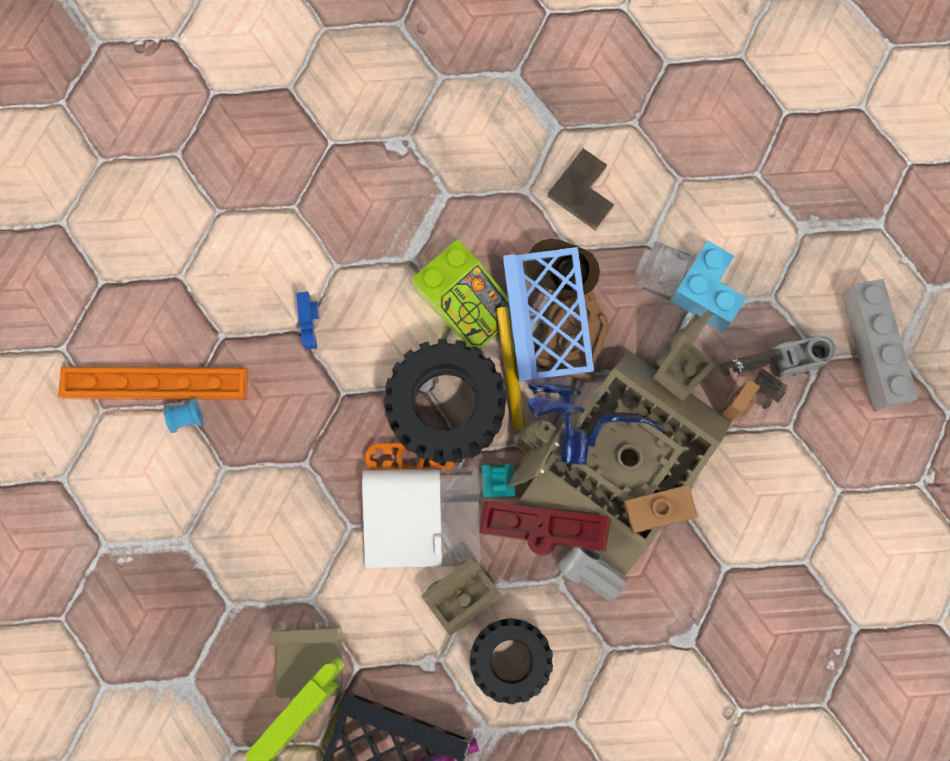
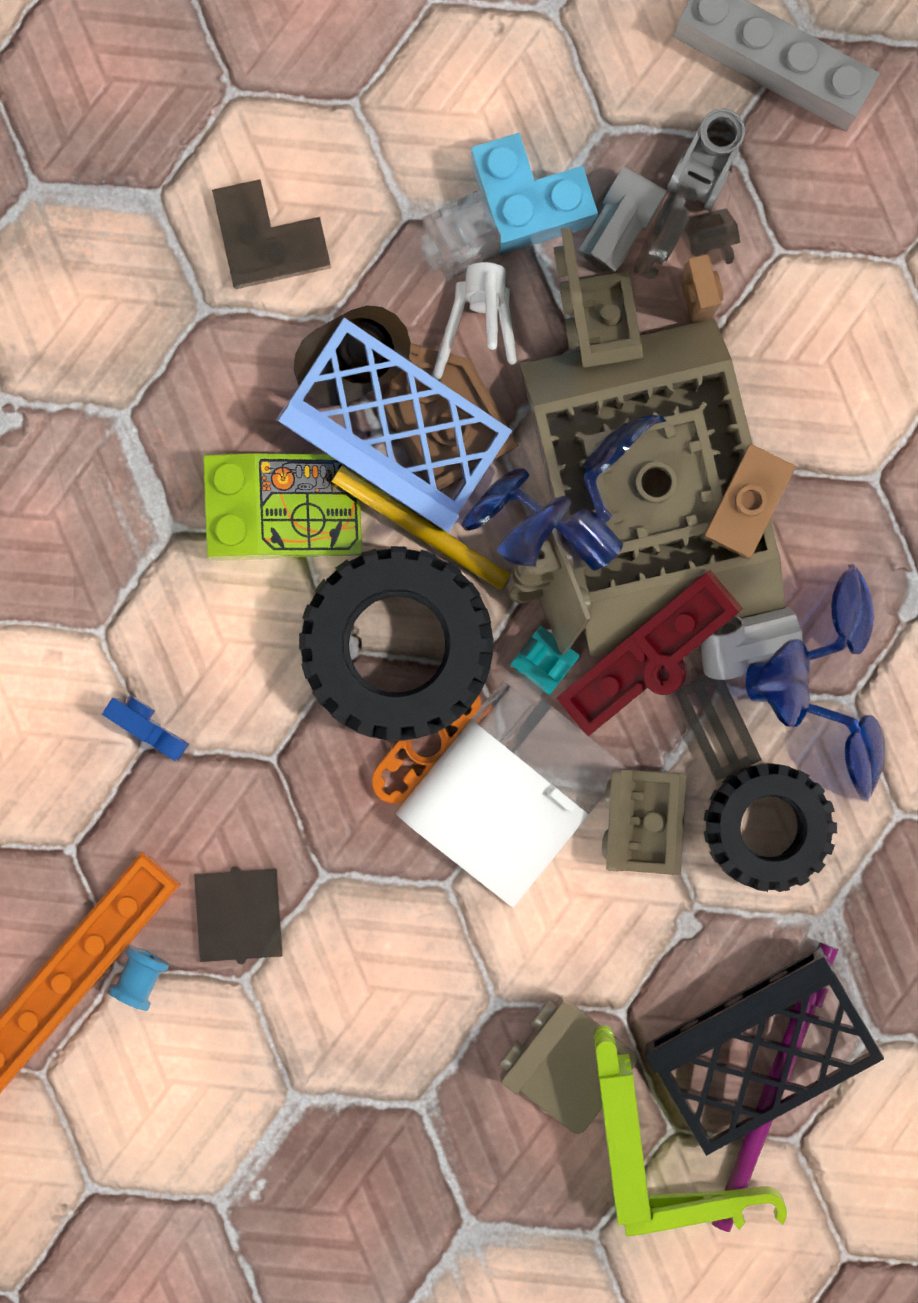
camera: 50 degrees left, 10 degrees up
none -> clear smoke piece [194,866,283,964]
none -> white plant [432,262,517,380]
none -> light grey piece [578,166,668,274]
none -> clear smoke tile [673,675,762,781]
none -> clear blue plant [746,564,885,802]

